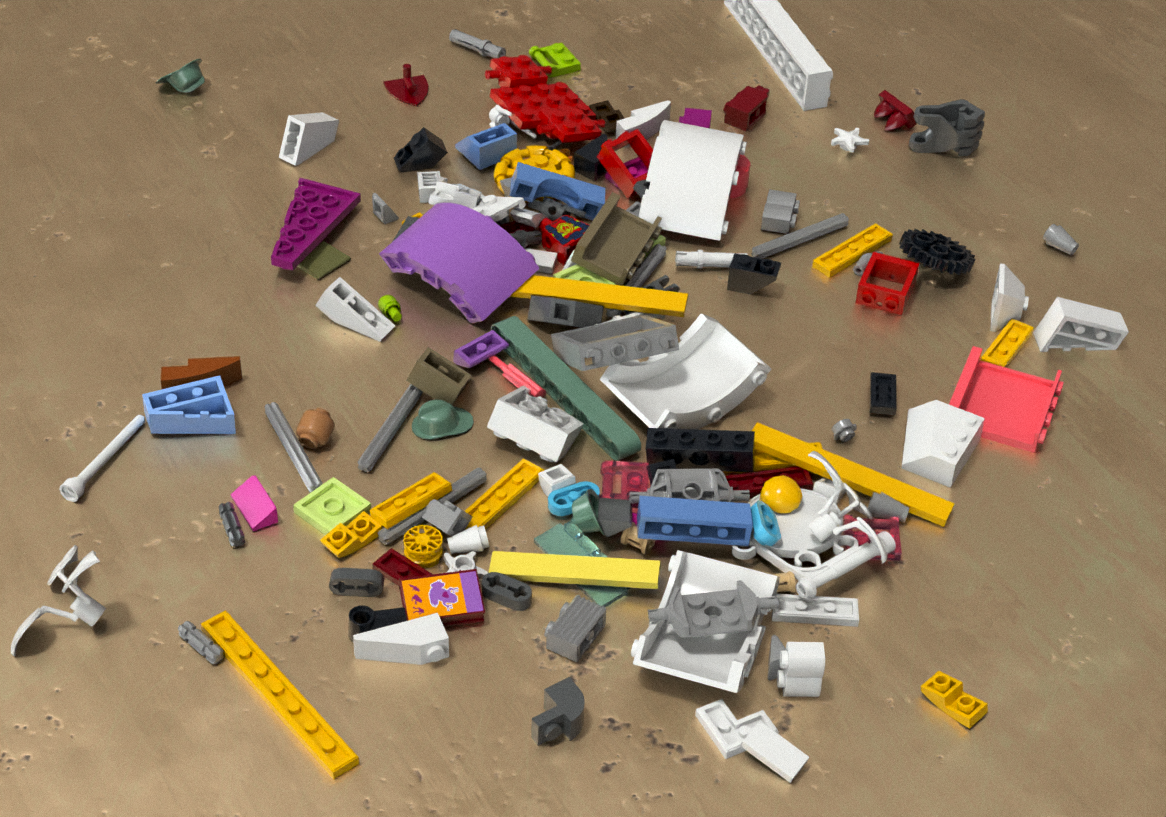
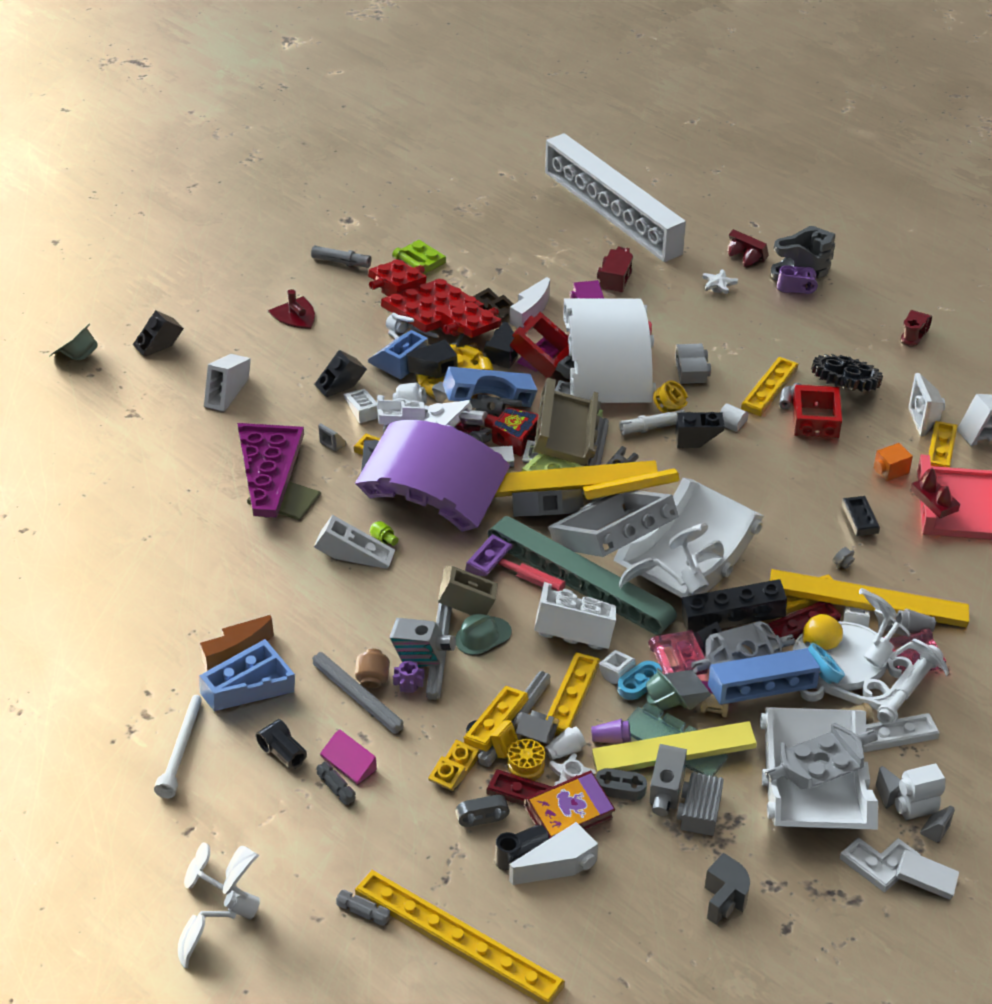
camera: 15 degrees left, 0 degrees up
yellowish green tile [293,477,372,535] -> none
light grey axle [751,213,849,259] -> none
white wedge [901,400,985,488] -> none
light grey cone [1043,224,1079,255] -> none
none -> black slope [133,310,184,357]
none -> black piece [255,719,307,769]
none -> light grey torso [389,618,456,668]
none -> white head [393,383,427,405]
none -> medium lavender gear [393,661,425,693]
none -> black slope [406,339,458,378]
none -> yellow tile [490,720,518,759]
none -> yellow tile [583,468,680,500]
none -> medium lavender cone [591,719,631,744]
none -> white plant [619,523,724,595]
none -> light grey torso [650,744,687,816]
none -> yellow wheel [653,380,688,413]
none -> white brick [720,403,748,432]
none -> medium lavender piece [777,265,818,294]
none -> orange brick [873,443,913,481]
none -> dark red piece [901,310,932,346]
none -> dark red tile [910,468,960,518]
none -> light grey slope [920,805,955,843]

